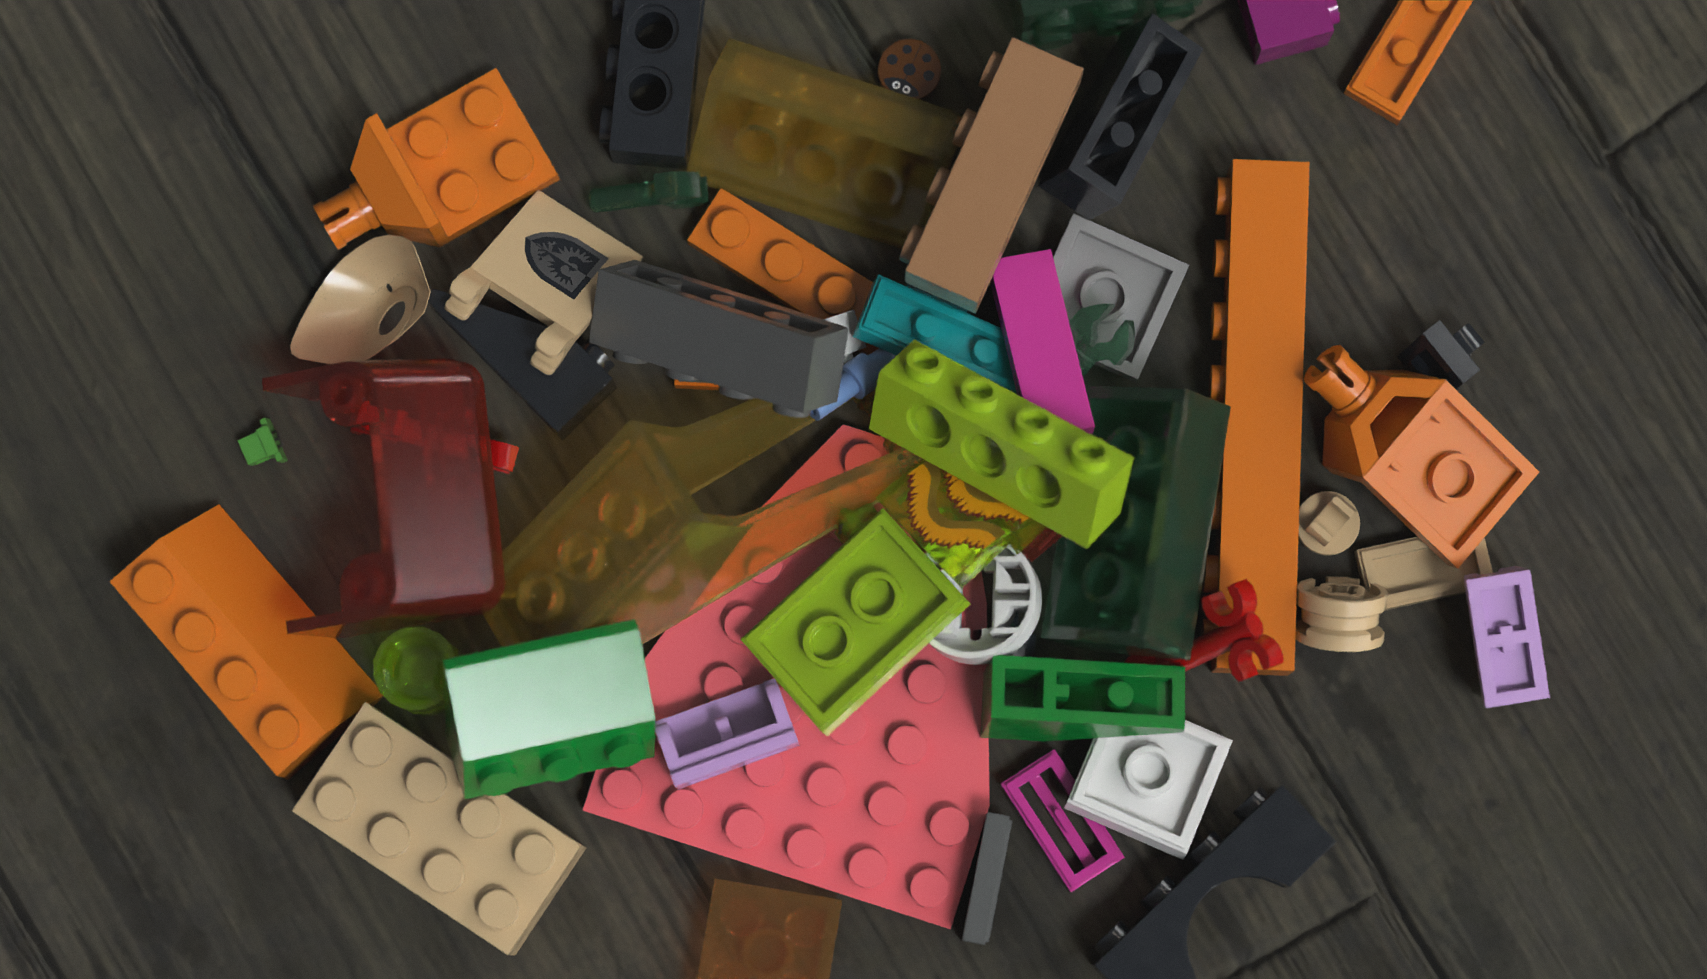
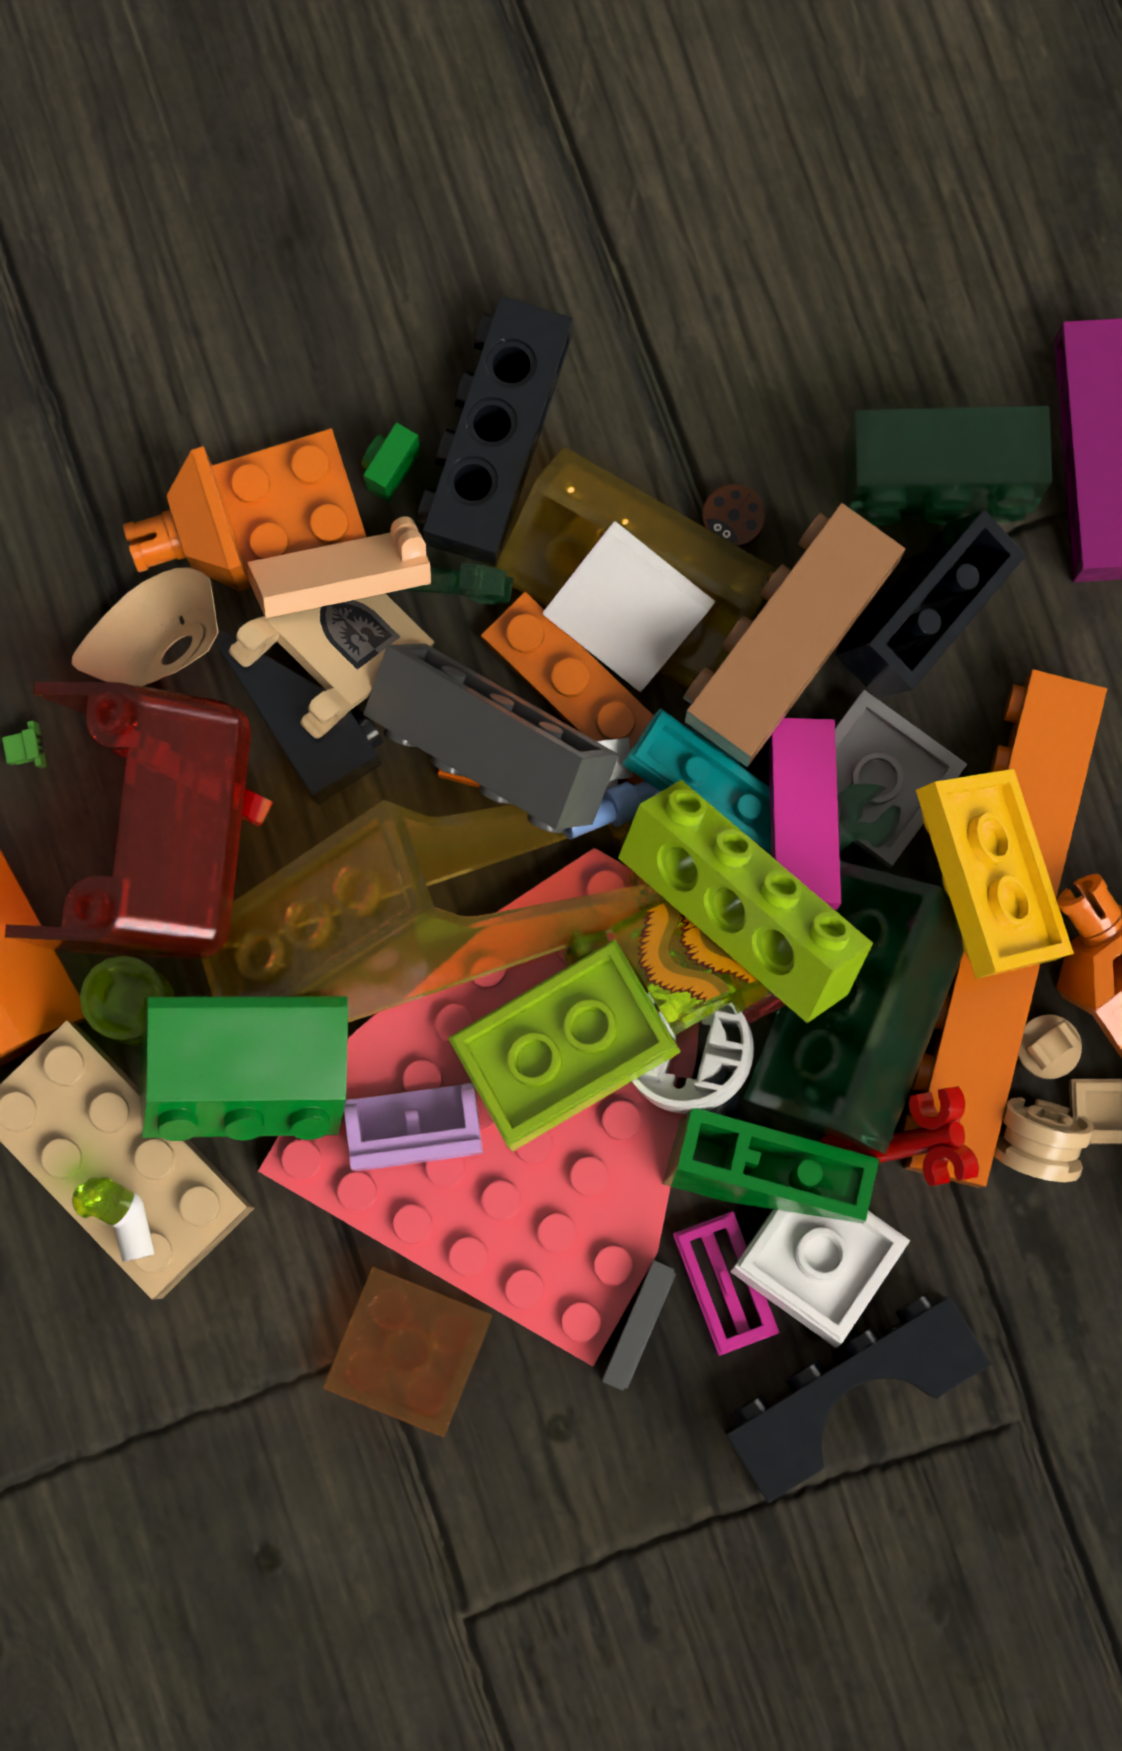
camera: 10 degrees right, 0 degrees up
none -> arm [72,1177,155,1262]
none -> light nougat hinge [247,517,431,618]
none -> green plate [361,422,421,503]
none -> white tile [542,521,715,692]
none -> yellow plate [916,769,1074,979]

